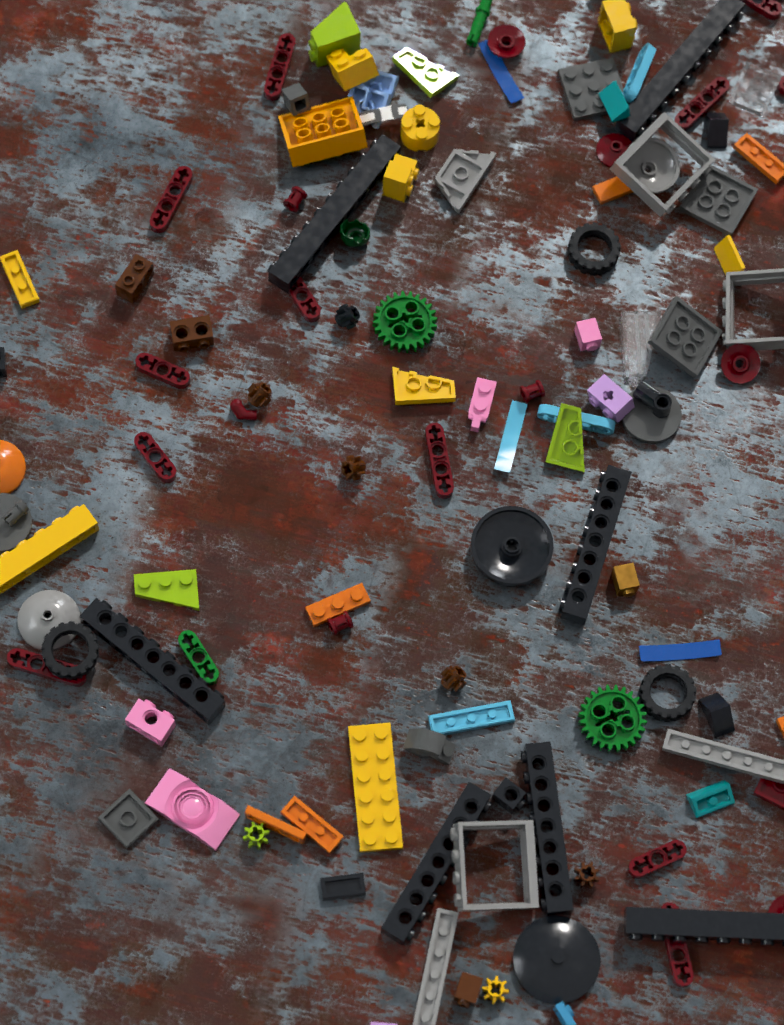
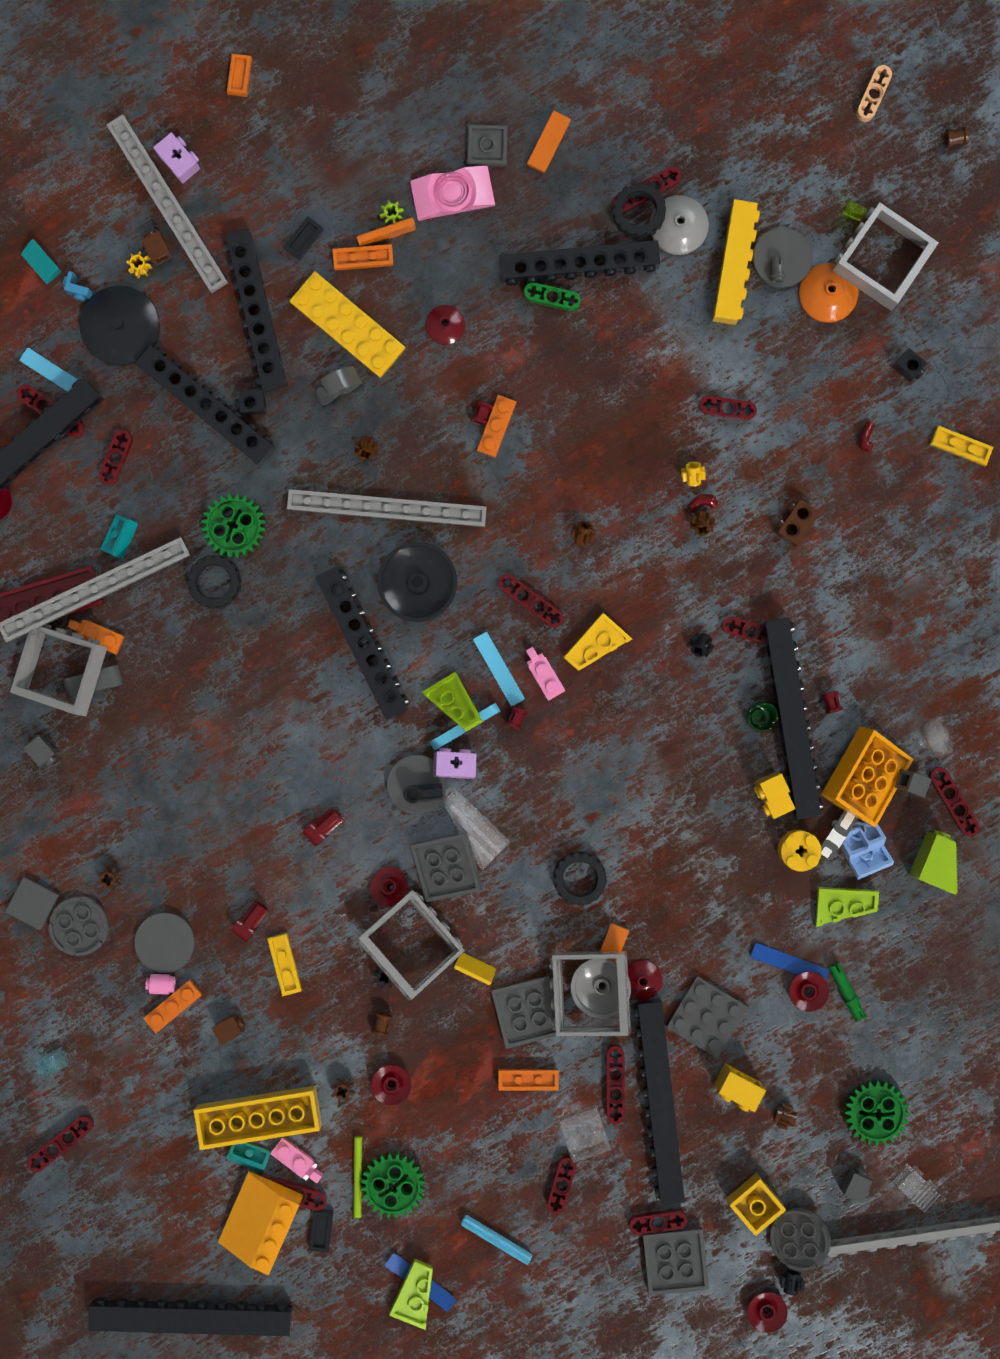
camera: 145 degrees right, 20 degrees up
reddish brown brick [115,254,154,304] -> none
bright pink brick [125,699,176,746] -> none
lime wing [134,569,199,611] -> none
dark red beam [135,353,190,389] -> none
dark red beam [150,166,193,233] -> none
yellow brick [326,48,379,91] -> none
green gear [373,291,437,353] -> none
medium azure tile [428,700,515,735] -> none
light grey wing [434,149,497,213] -> none
light grey window [450,820,539,912] -> none
bright pink brick [574,318,602,351] -> none
reddish brown gear [574,861,600,889] -> none
teal slope [598,81,630,123] -> none
pearl gold brick [611,563,640,597] -> none
medium azure beam [622,43,656,104] -> none
blue sticker [639,640,722,661] -> none
black slope [698,692,735,738] -> none
black slope [705,112,729,148] -> none
none -> medium azure sticker [20,348,78,392]
none -> light grey plate [287,489,487,527]
none -> dark red piece [302,808,344,847]
none -> dark red dish [426,305,465,345]
none -> orange tile [527,110,571,174]
none -> yellow gear [681,462,706,486]
none -> dark red arm [859,421,875,452]
none -> clear cylinder [918,715,955,756]

